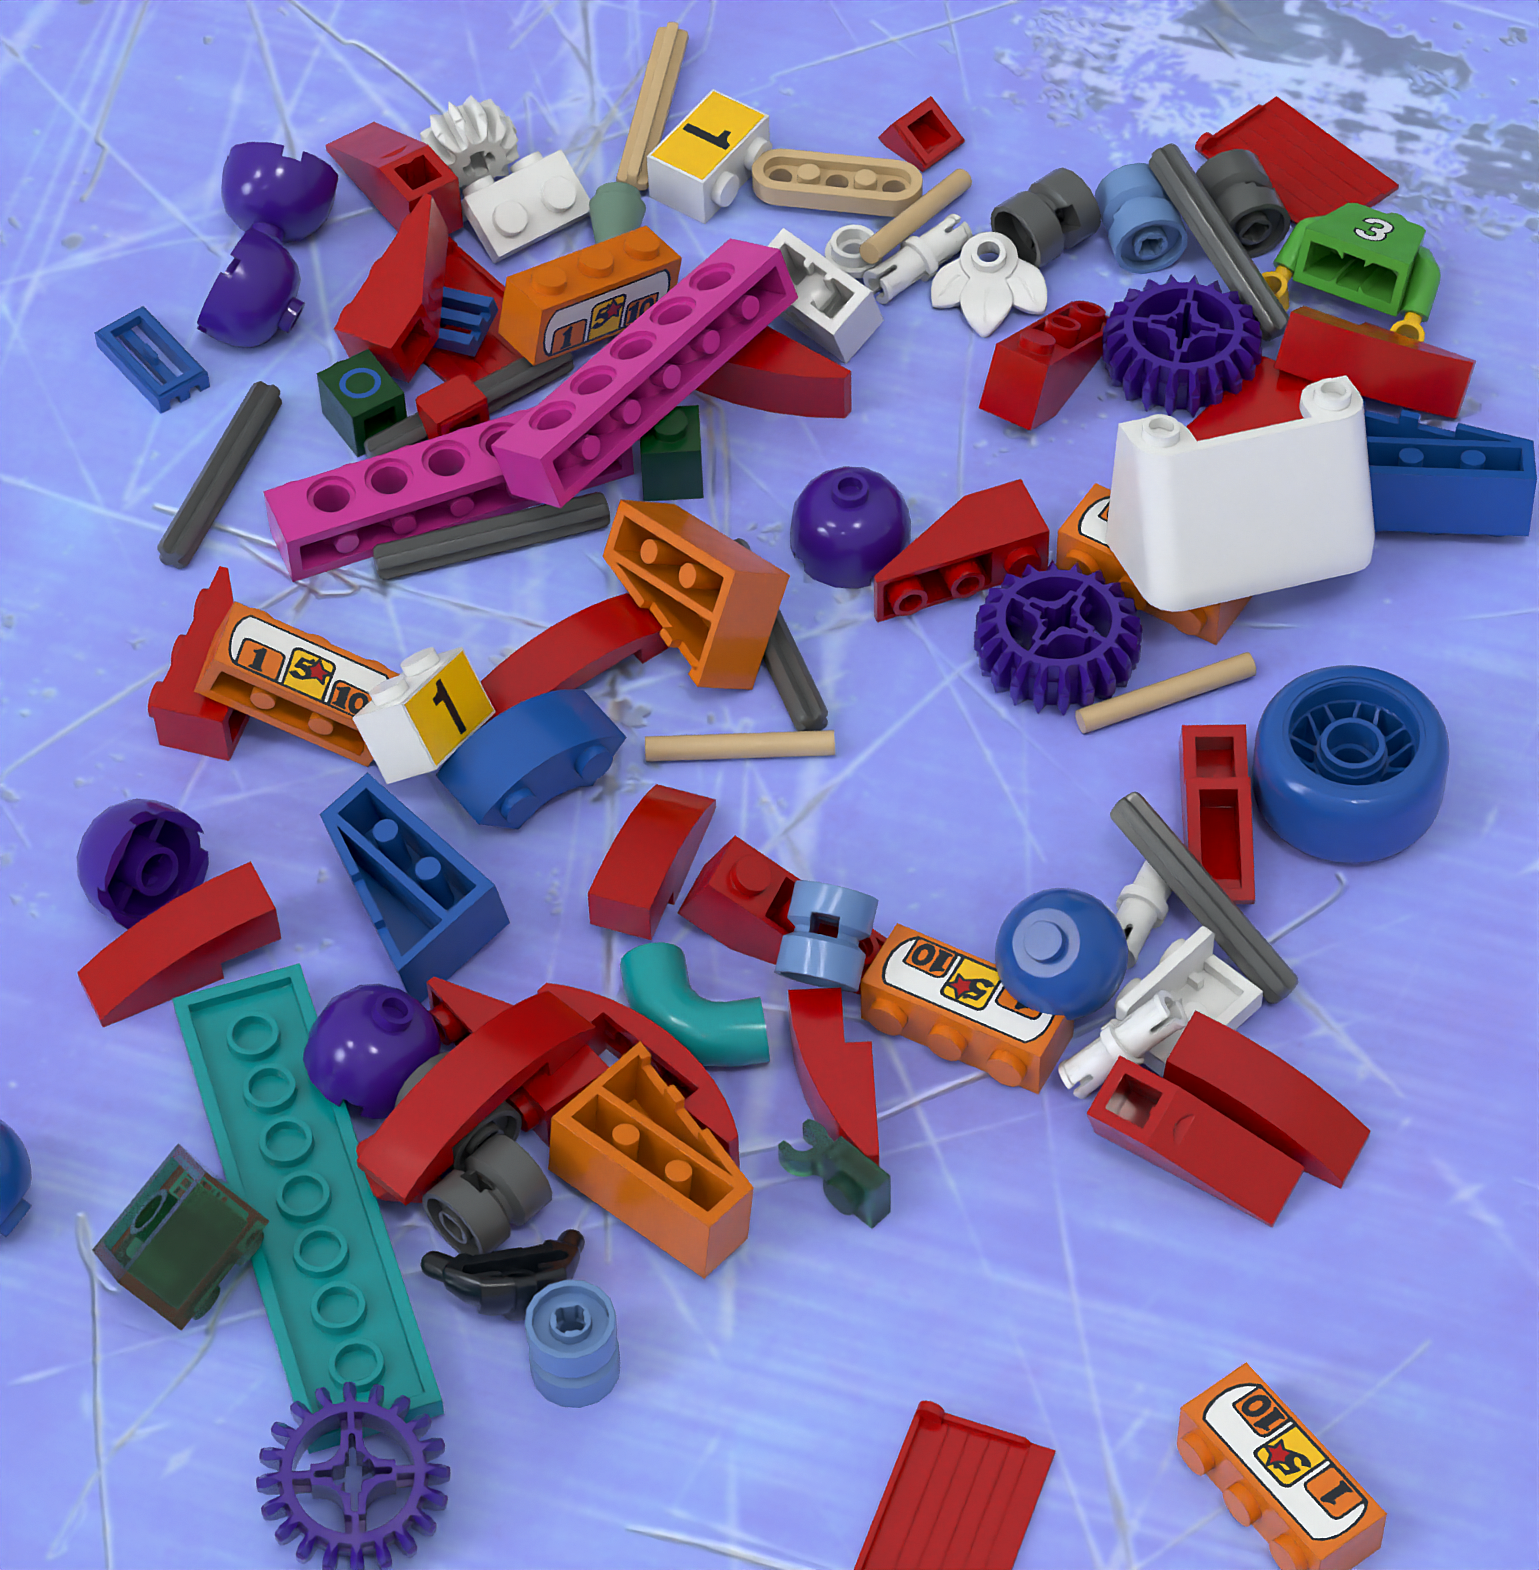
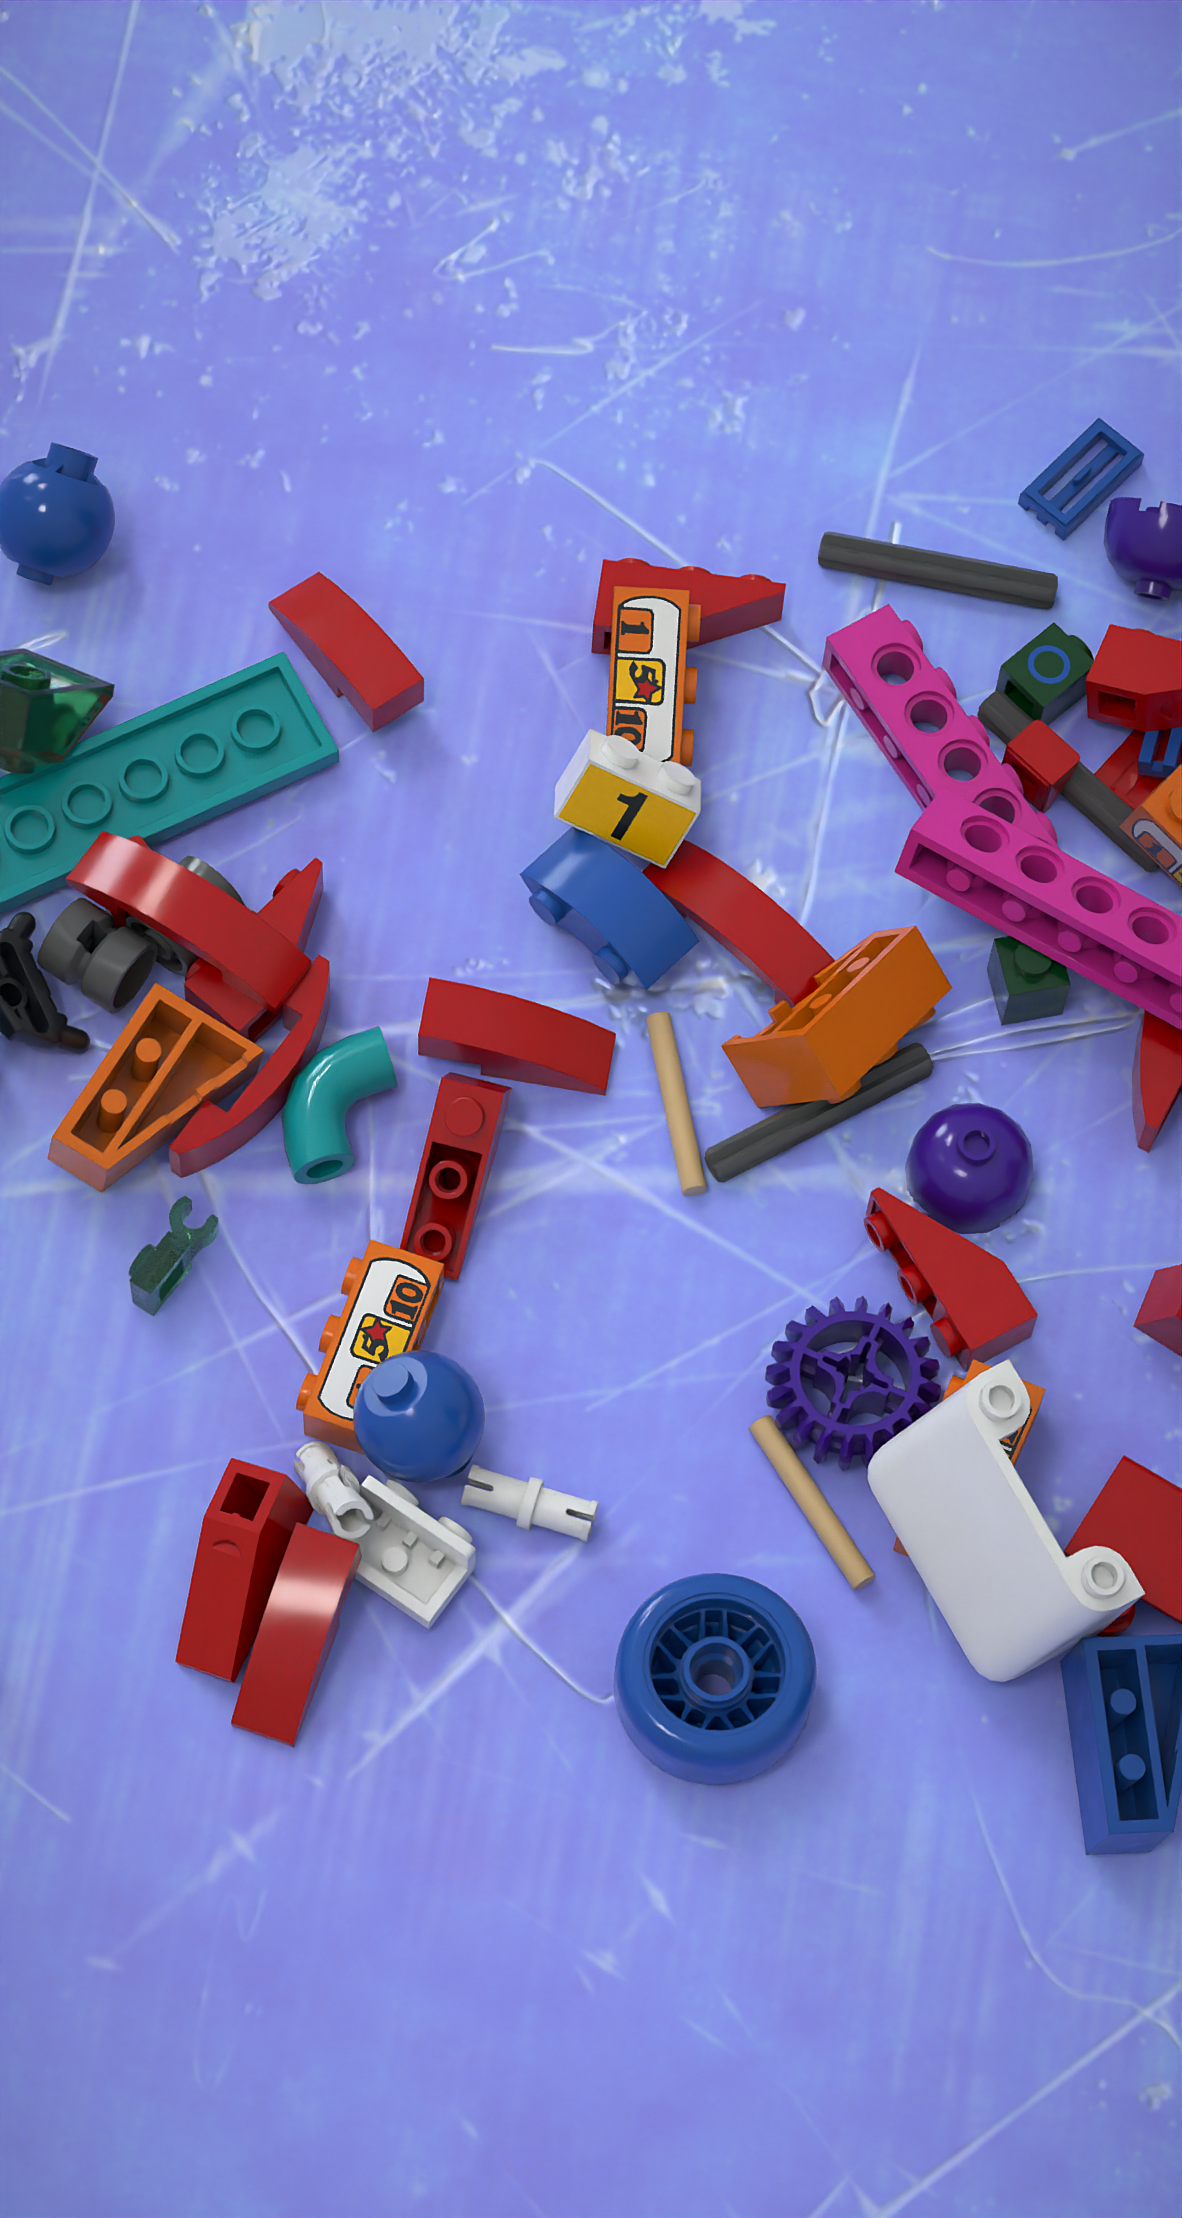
camera: 75 degrees right, 15 degrees up
dark purple cylinder [76,798,209,929] -> none
dark purple cylinder [303,984,441,1119] -> none
blue wedge [319,772,510,1003] -> none
dark grey axle [373,492,610,580] -> none
medium blue wheel [774,880,879,992] -> none
red slope [788,987,880,1192] -> none
dark grey axle [1110,792,1299,1004] -> none
red slope [1179,724,1255,904] -> none

